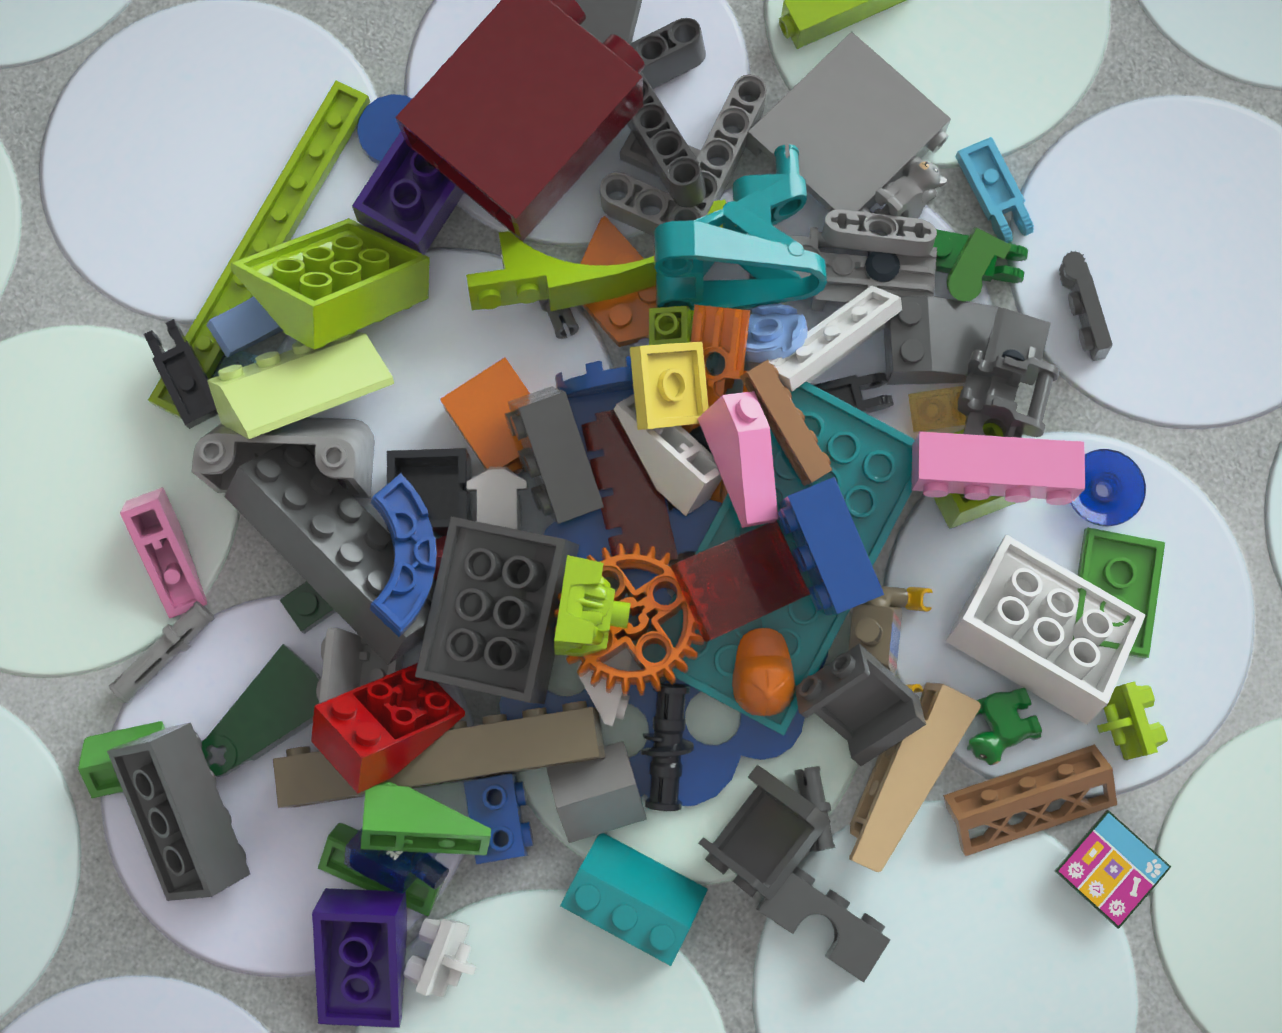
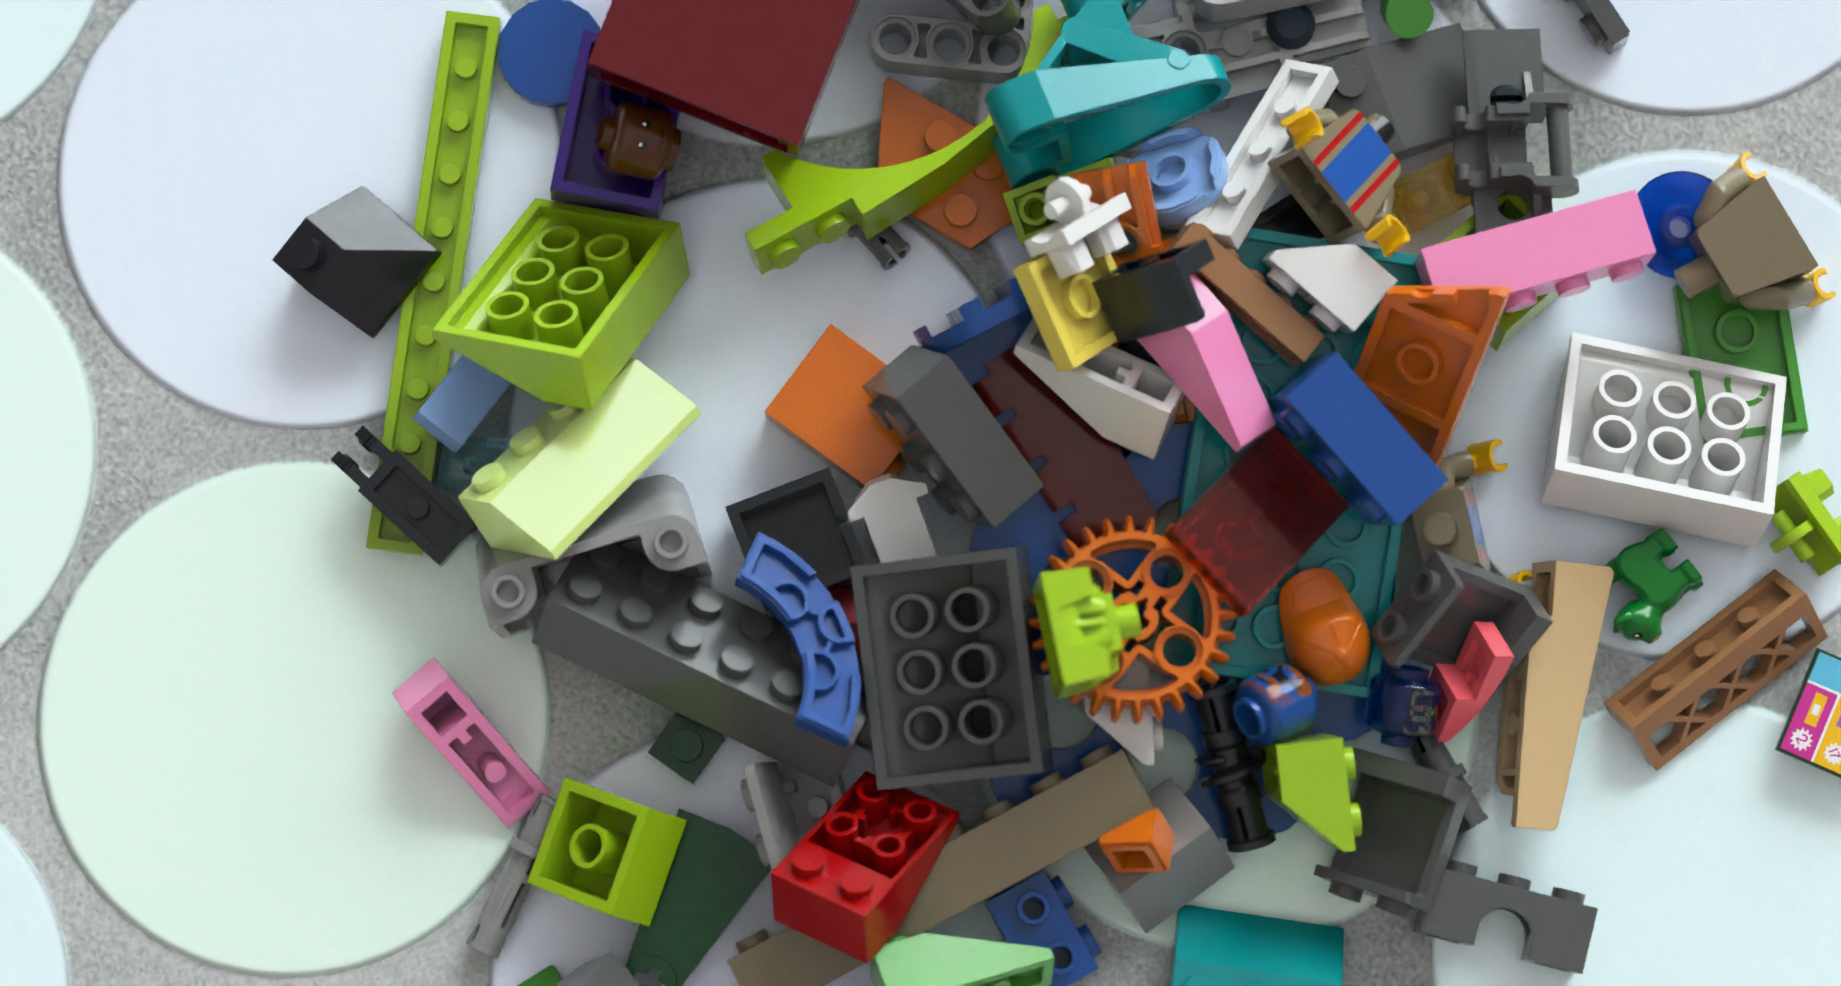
camera: 25 degrees left, 5 degrees up
none -> black slope [272,186,442,338]
none -> lime brick [527,777,687,927]
none -> reddish brown head [595,102,681,180]
none -> white hips [1024,177,1132,279]
none -> black panel [1092,239,1215,343]
none -> orange slope [1098,809,1175,873]
none -> blue head [1233,663,1318,745]
none -> lime slope [1259,732,1362,852]
none -> white slope [1260,244,1398,334]
none -> torso [1267,106,1410,259]
none -> orange wing [1354,286,1512,468]
none -> clear blue head [1364,663,1441,748]
none -> coral slope [1418,621,1514,742]
none -> dark tan torso [1674,152,1836,311]

